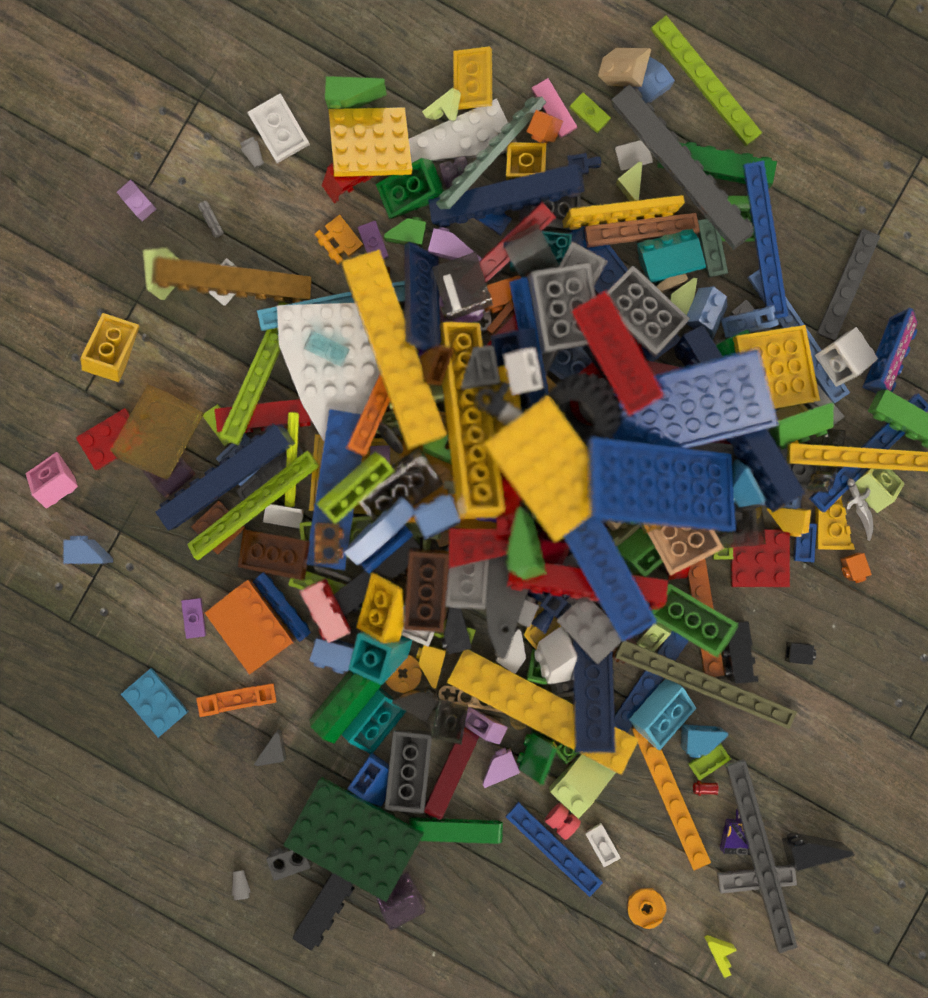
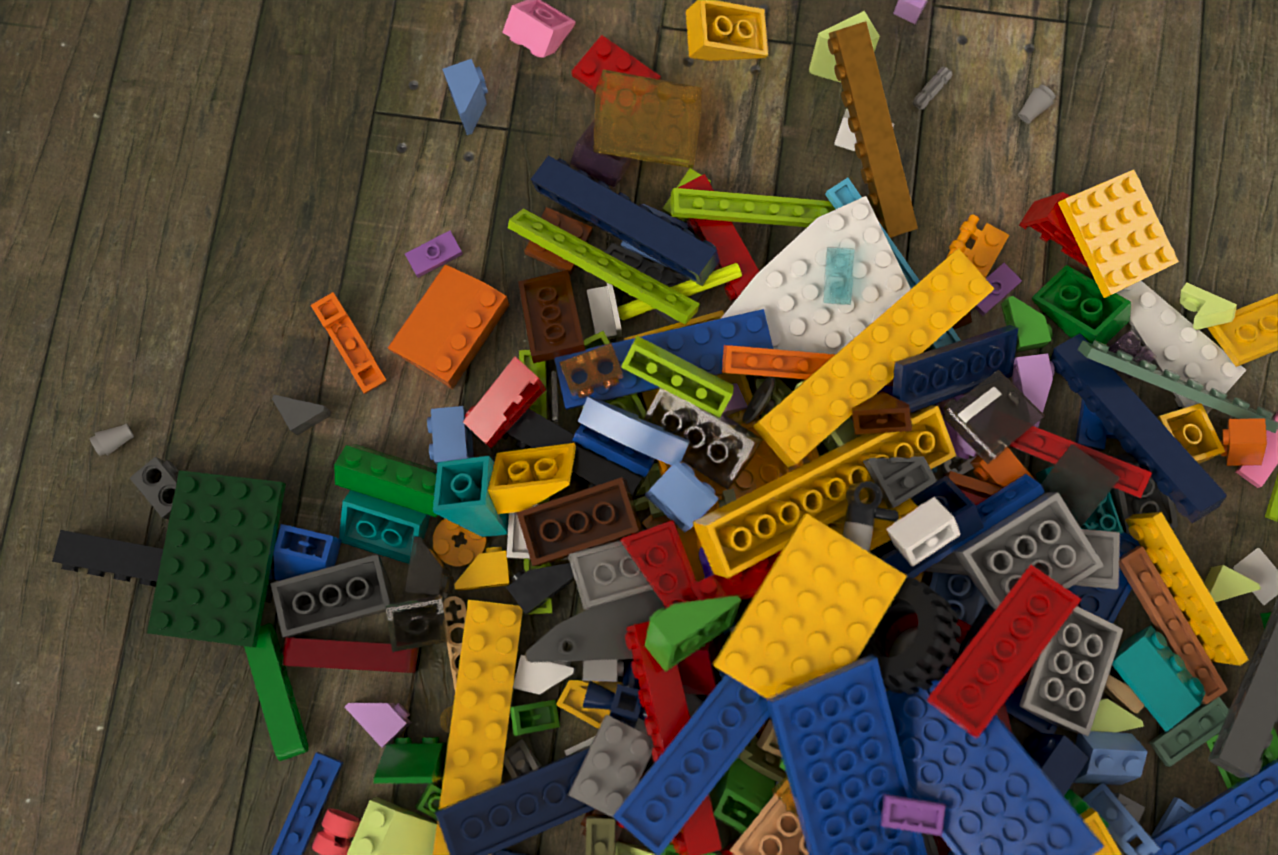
camera: 75 degrees right, 10 degrees down
dark azure plate [121,668,189,738] -> none
white plate [247,93,310,163] -> none
blue plate [253,572,311,642] -> none
bright green slope [325,76,387,110] -> none
slope [376,872,426,930] -> none
bright green slope [423,435,452,465] -> none
lavender slope [461,707,508,744] -> none
white slope [535,627,577,684] -> none
dark blue plate [567,153,602,175] -> none
none -> medium lavender plate [880,794,945,836]

